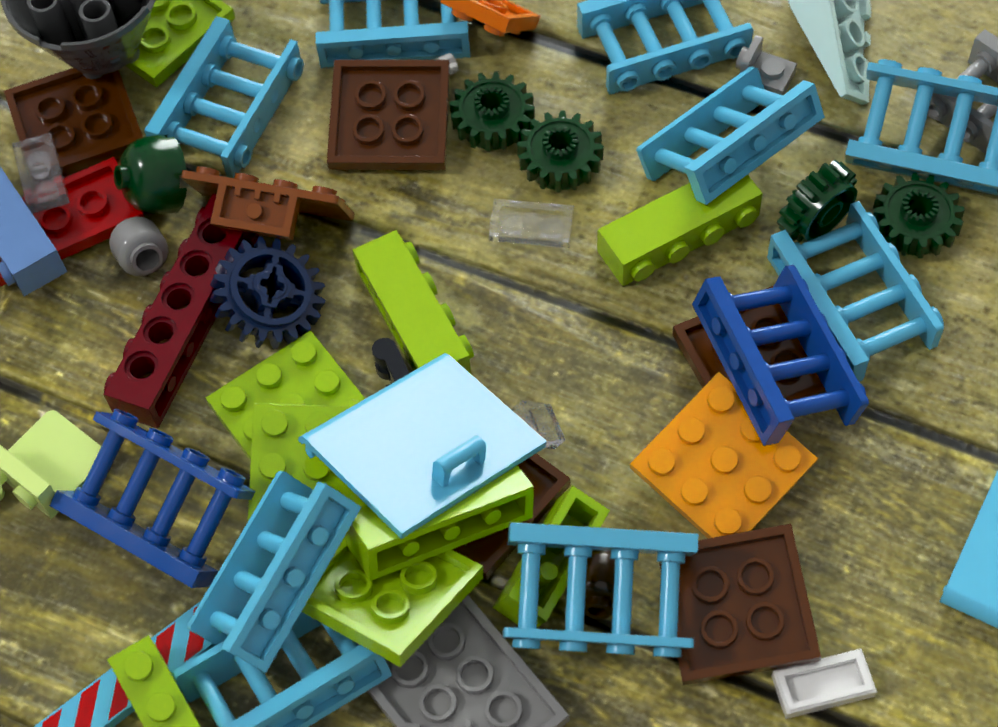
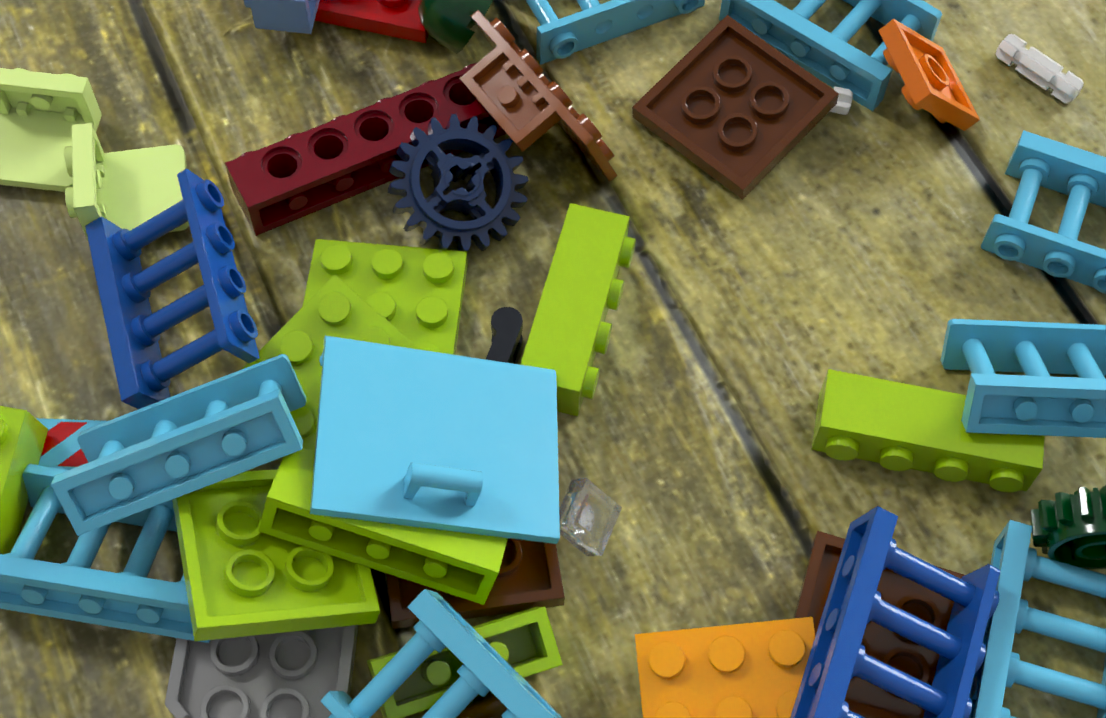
camera: 35 degrees right, 0 degrees up
light grey head [109,217,169,276] -> none
dark green gear [450,71,535,152] -> none
clear plate [489,199,574,248] -> none
dark green gear [517,110,604,192] -> none

